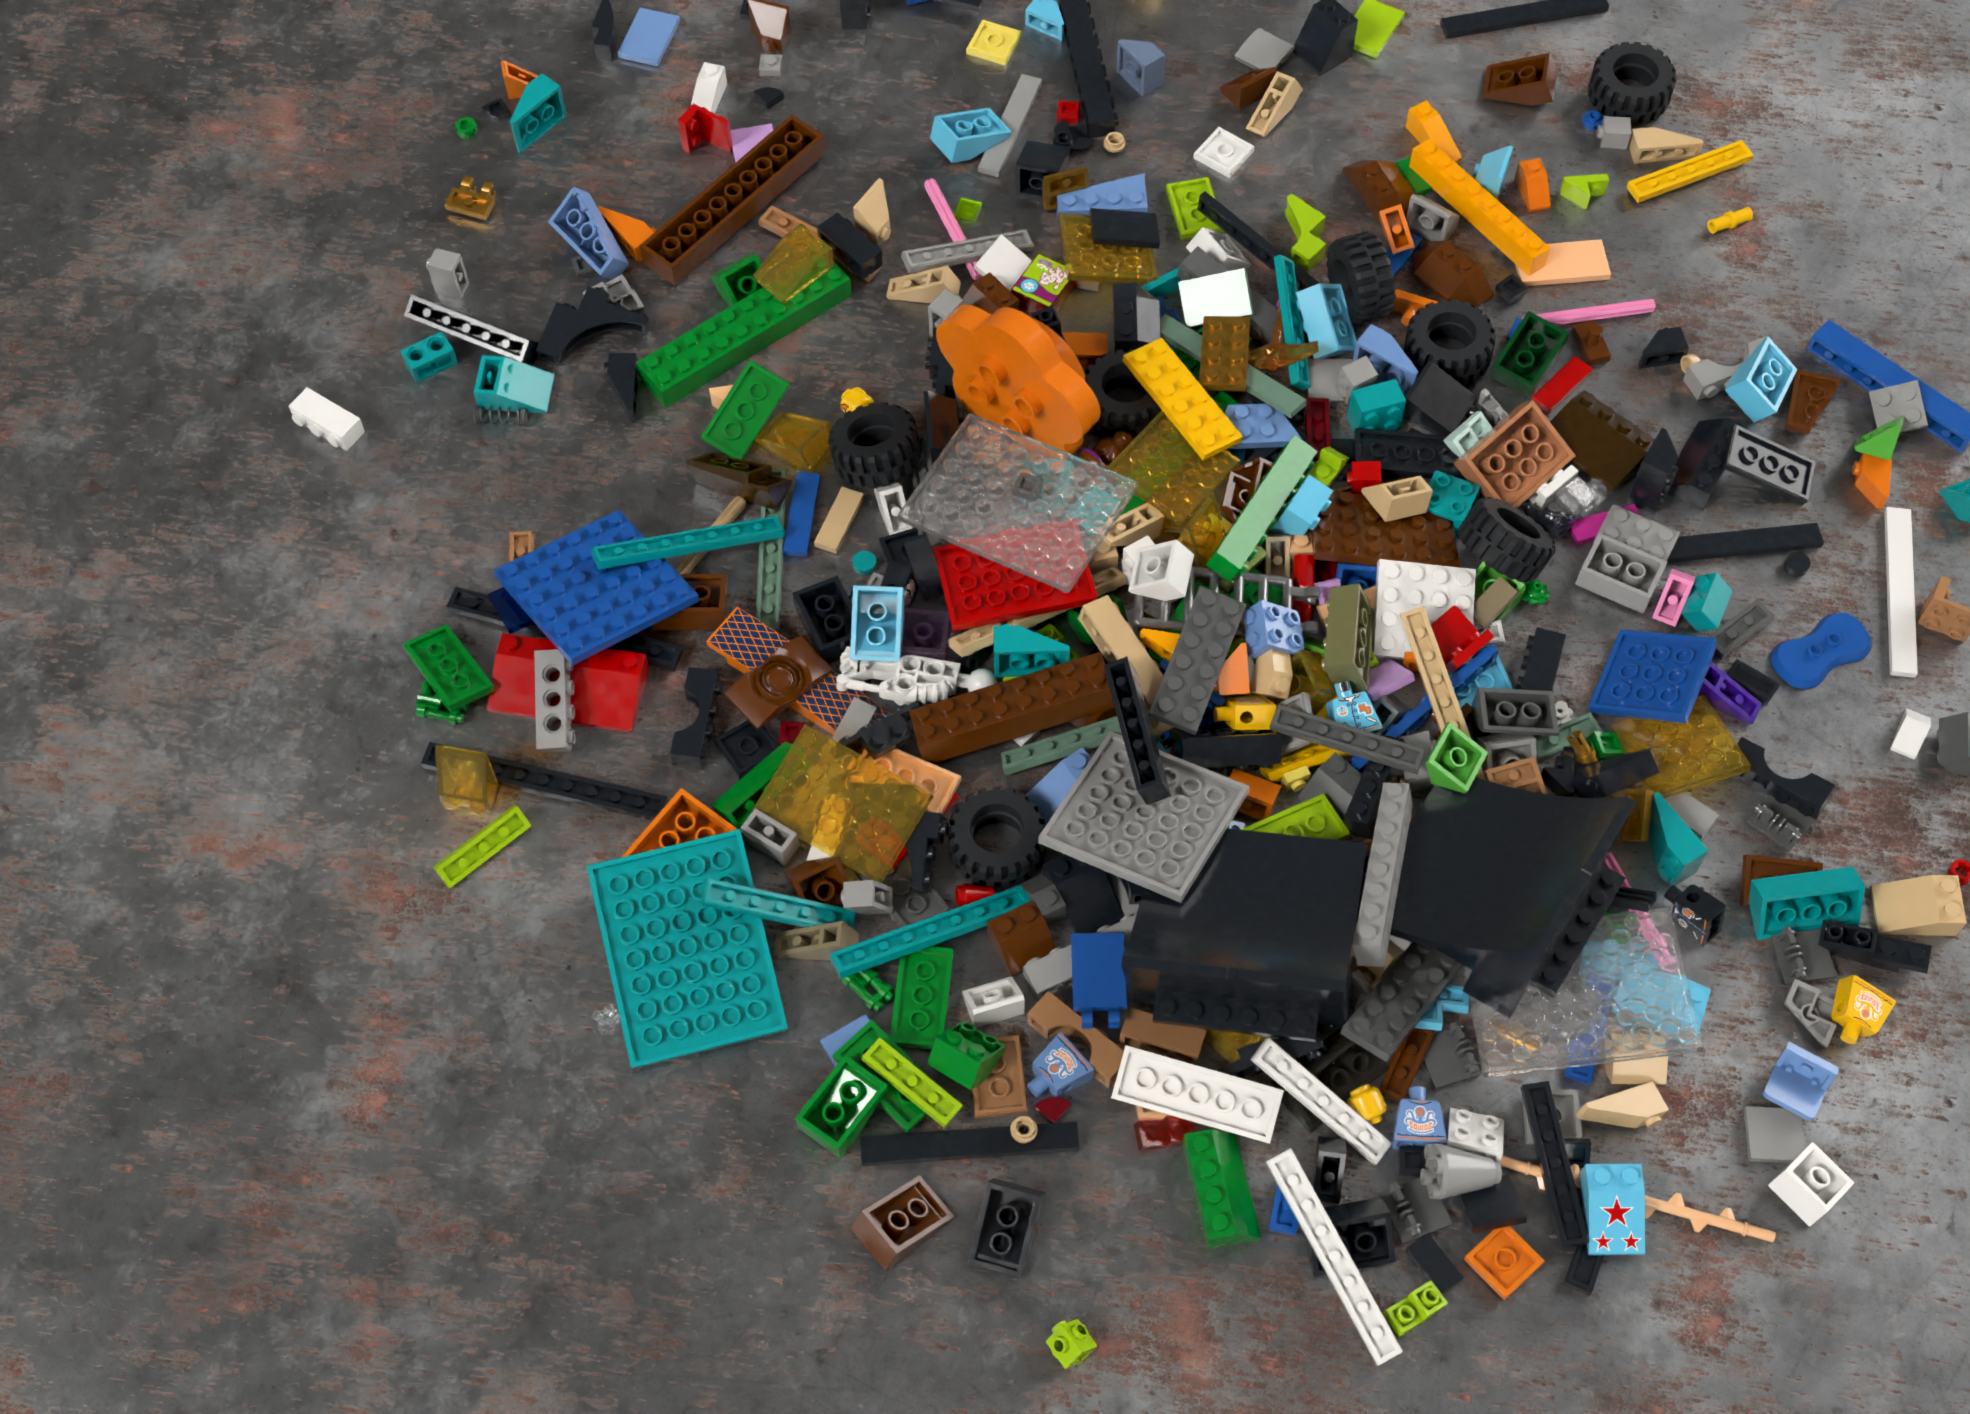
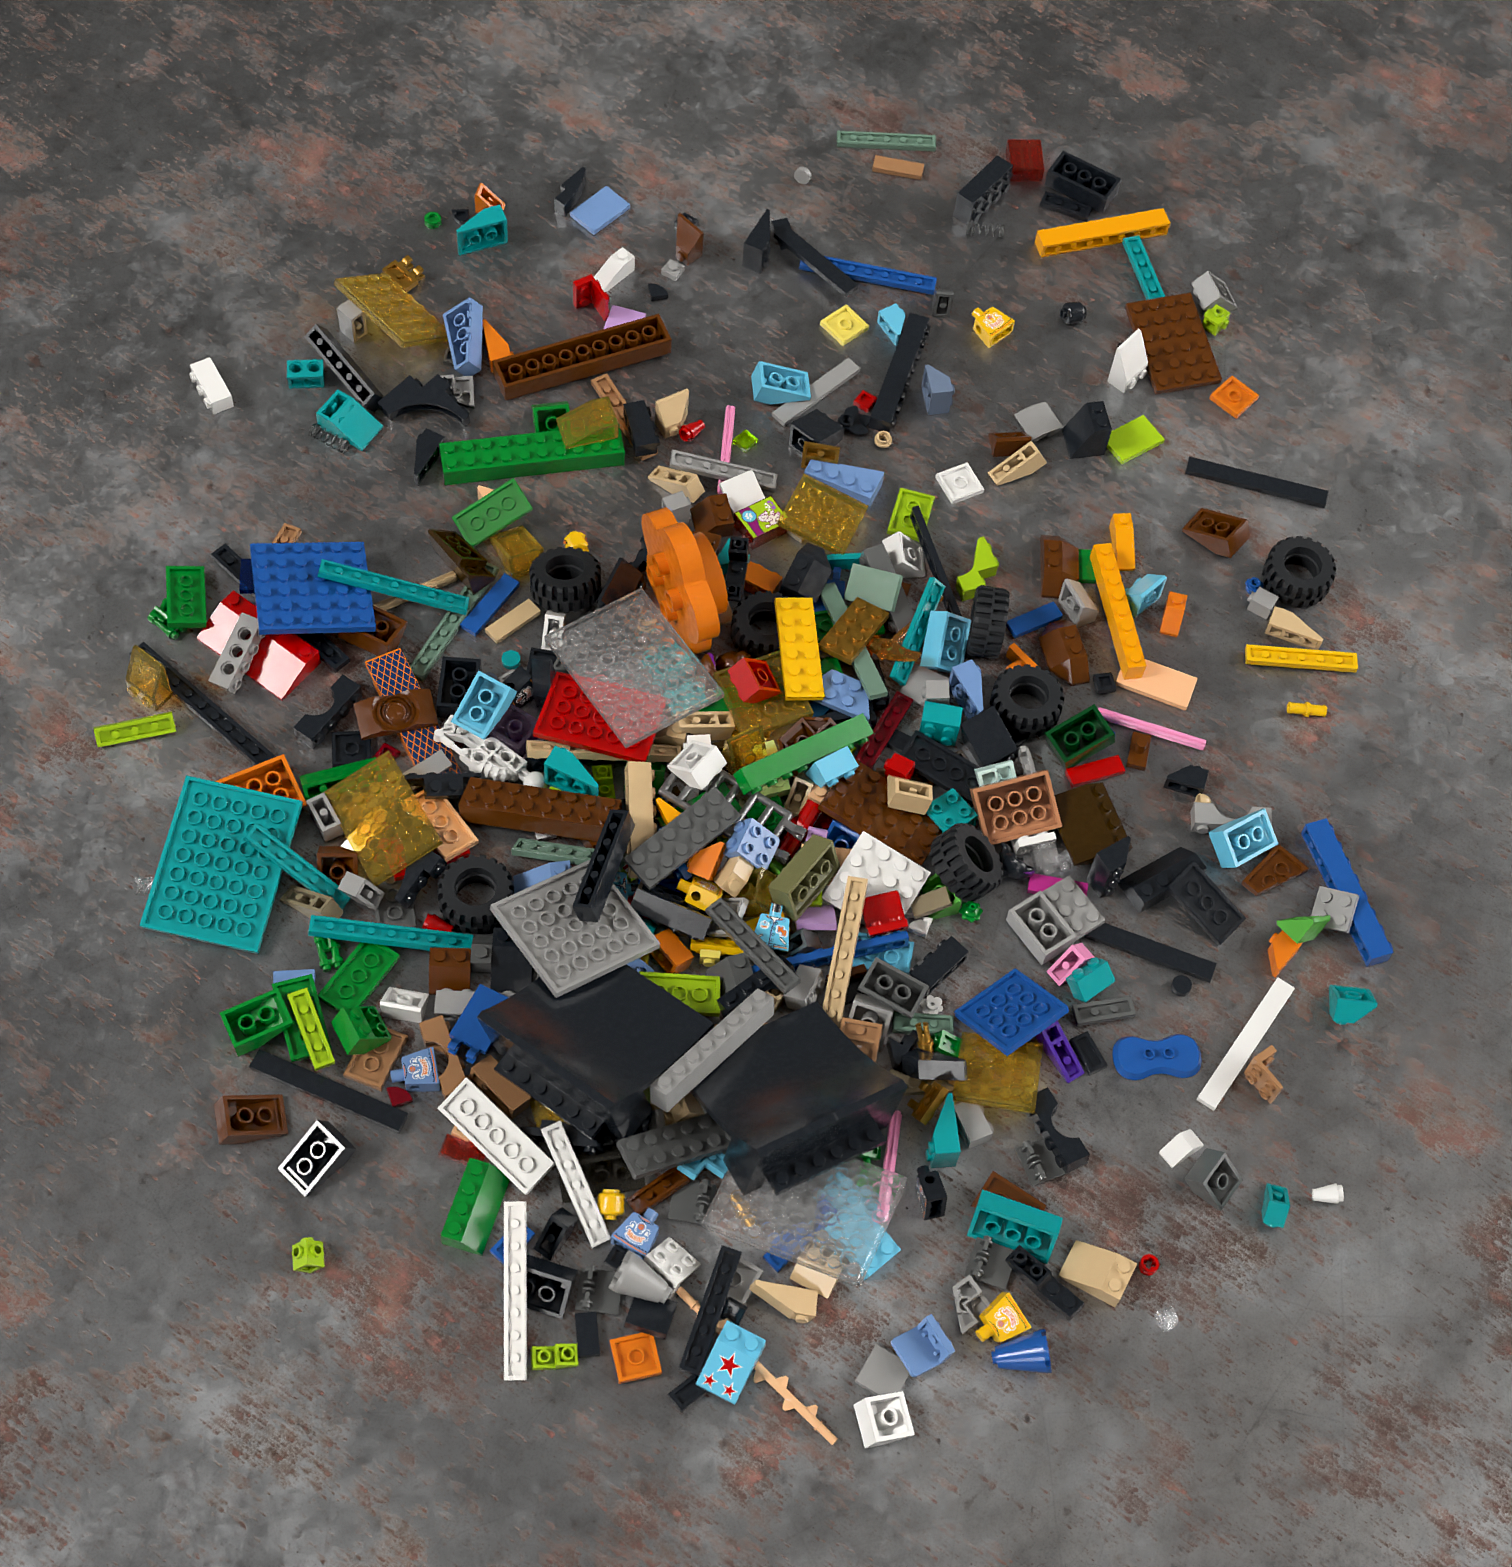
camera: 20 degrees right, 0 degrees up
tan plate [1010,1116,1038,1143] -> none
dark grey tile [1012,472,1044,502] -> none
black tile [1089,208,1160,249] -> none
lime slope [1305,446,1350,487] -> none
orange slope [1378,204,1415,255] -> none
bright green slope [1425,722,1488,793] -> none
lime slope [1560,174,1609,209] -> none
black tile [1609,886,1657,912] -> none
none -> clear yellow plate [333,273,448,348]
none -> red cone [679,420,705,442]
none -> red slope [727,657,782,704]
none -> blue cone [991,1329,1052,1373]

